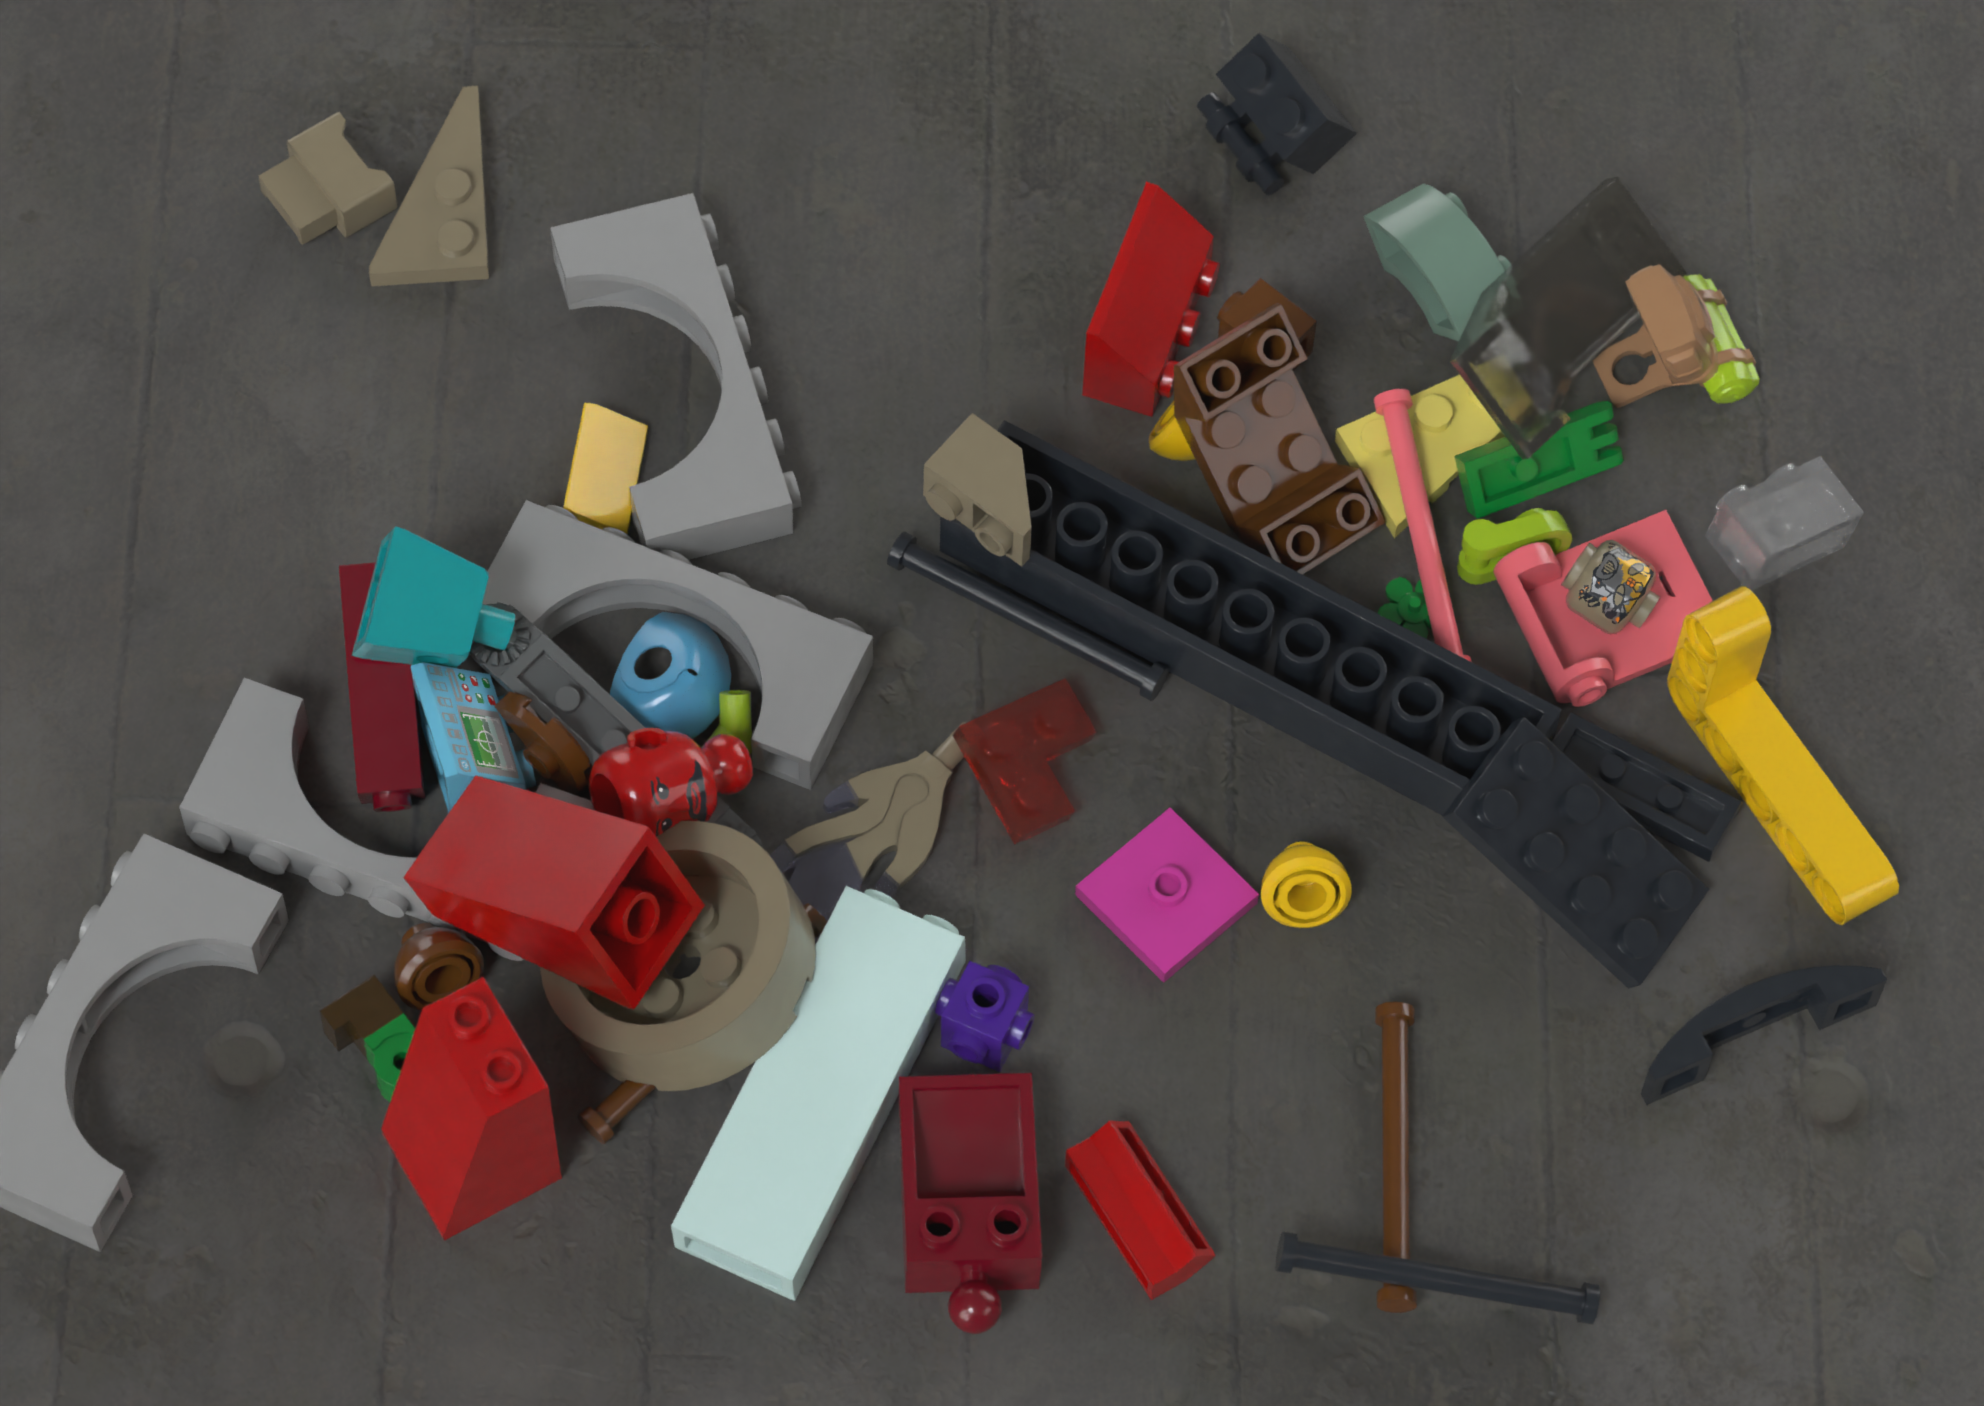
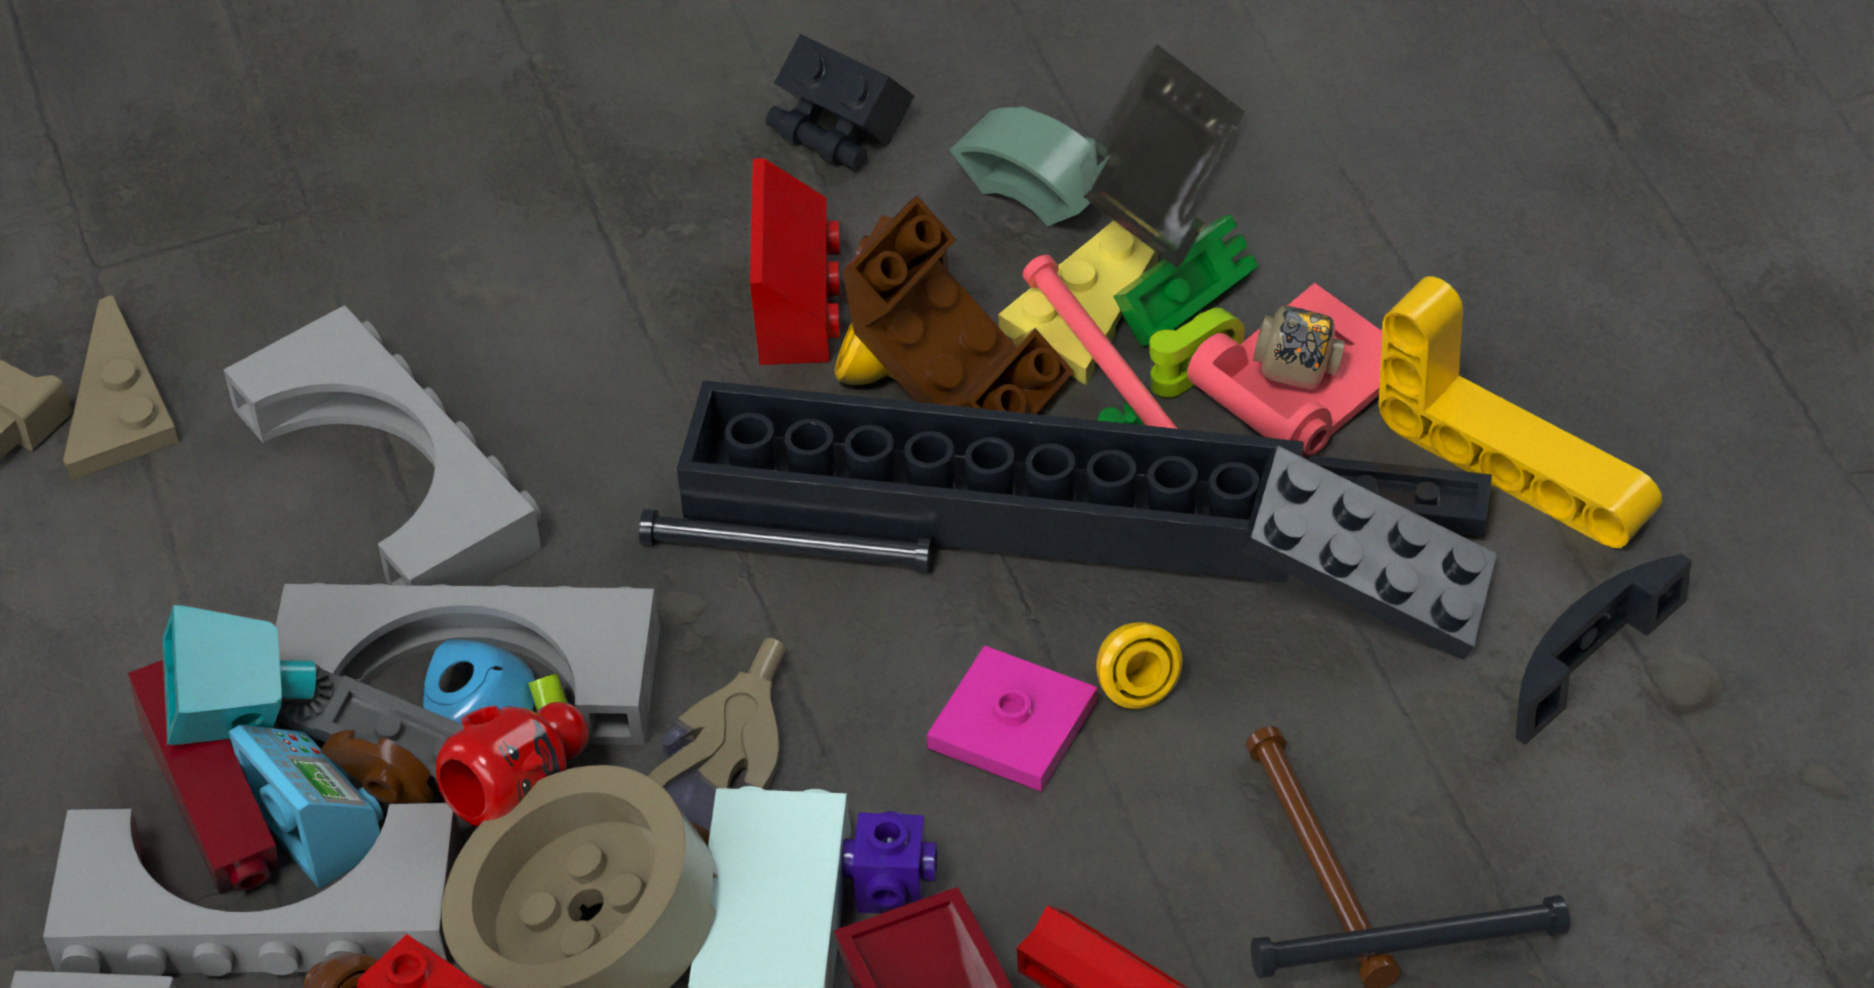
camera: 15 degrees left, 15 degrees down
red slope [403,775,705,1010] -> none
yellow slope [563,402,648,535] -> none
dark tan slope [923,413,1031,566] -> none
clear red plate [952,678,1097,845] -> none
medium nougat piece [1592,264,1760,408] -> none
clear brick [1705,456,1864,591] -> none

